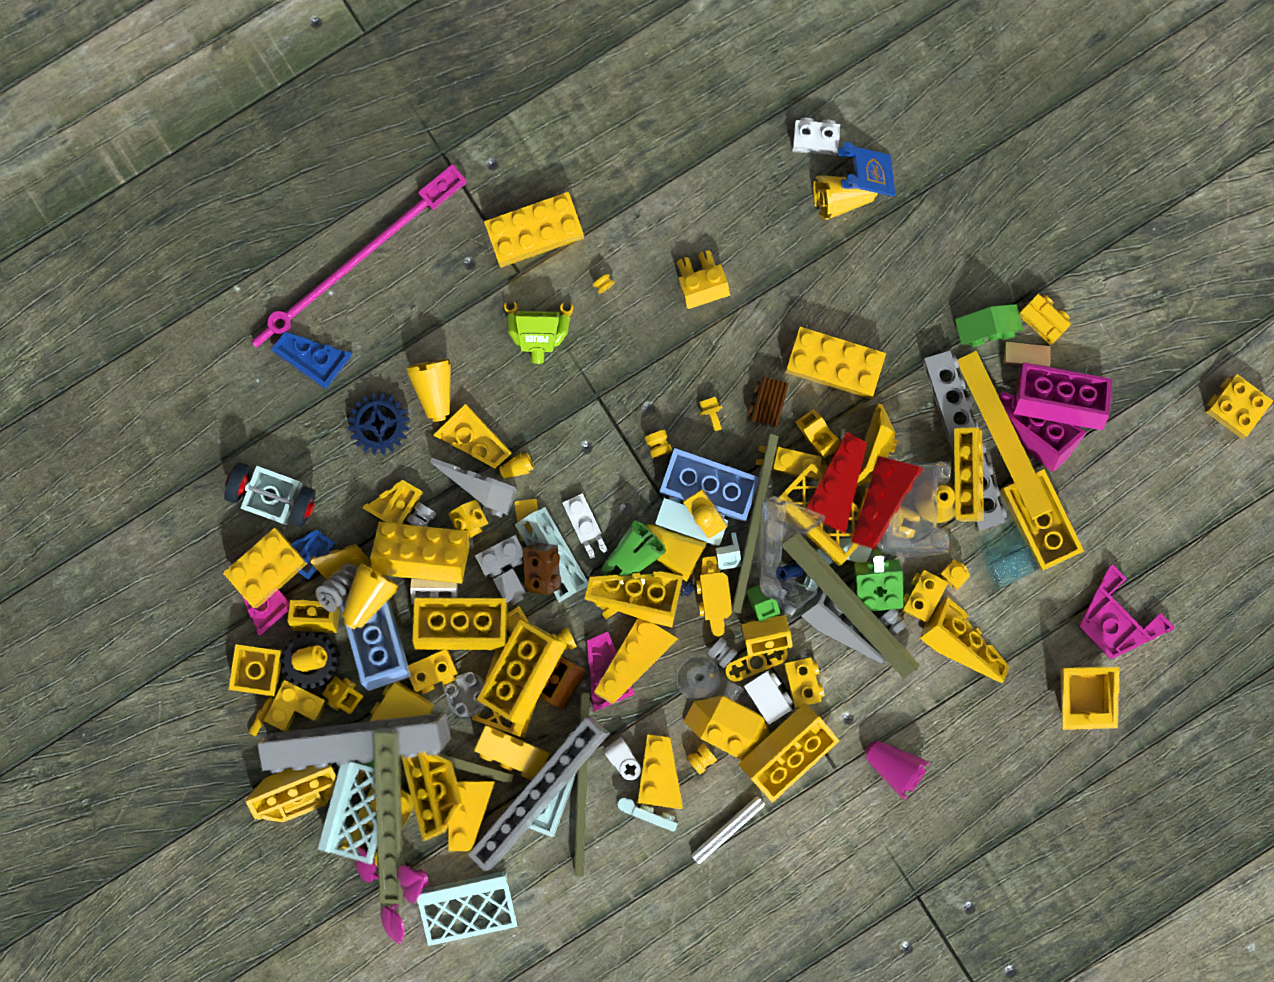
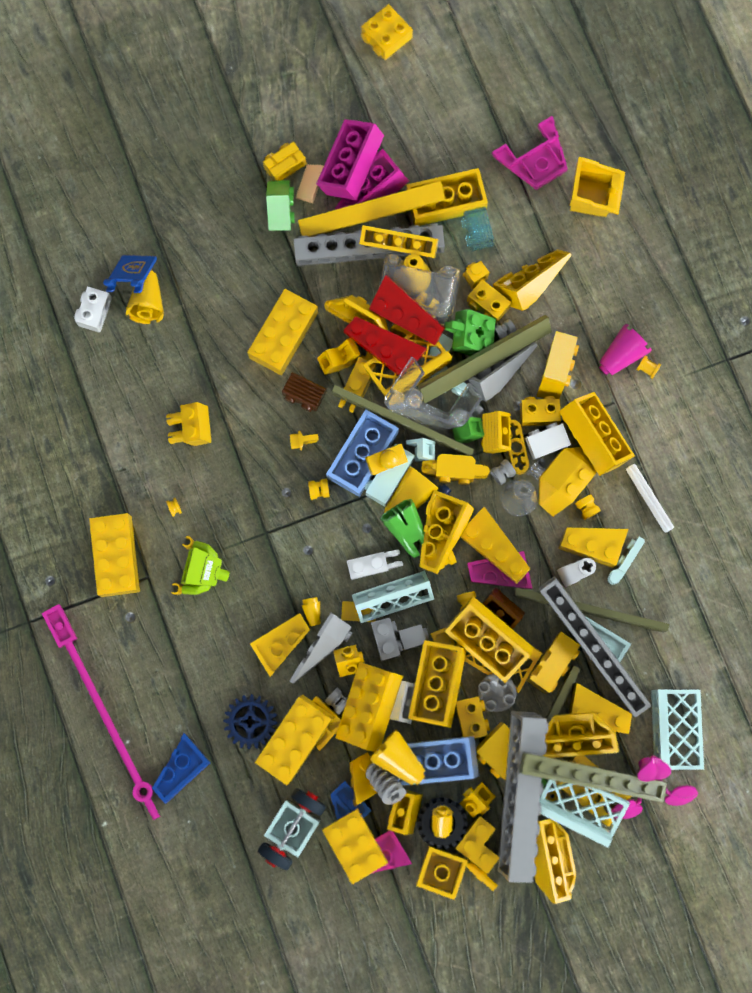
camera: 80 degrees left, 5 degrees down
yellow cone [406,359,451,422] -> none
reddish brown brick [523,542,561,595] -> none
dark blue pin [776,560,804,581] -> none
none -> yellow brick [255,694,335,786]
none -> yellow wedge [536,331,579,399]
none -> yellow bush [636,355,661,379]

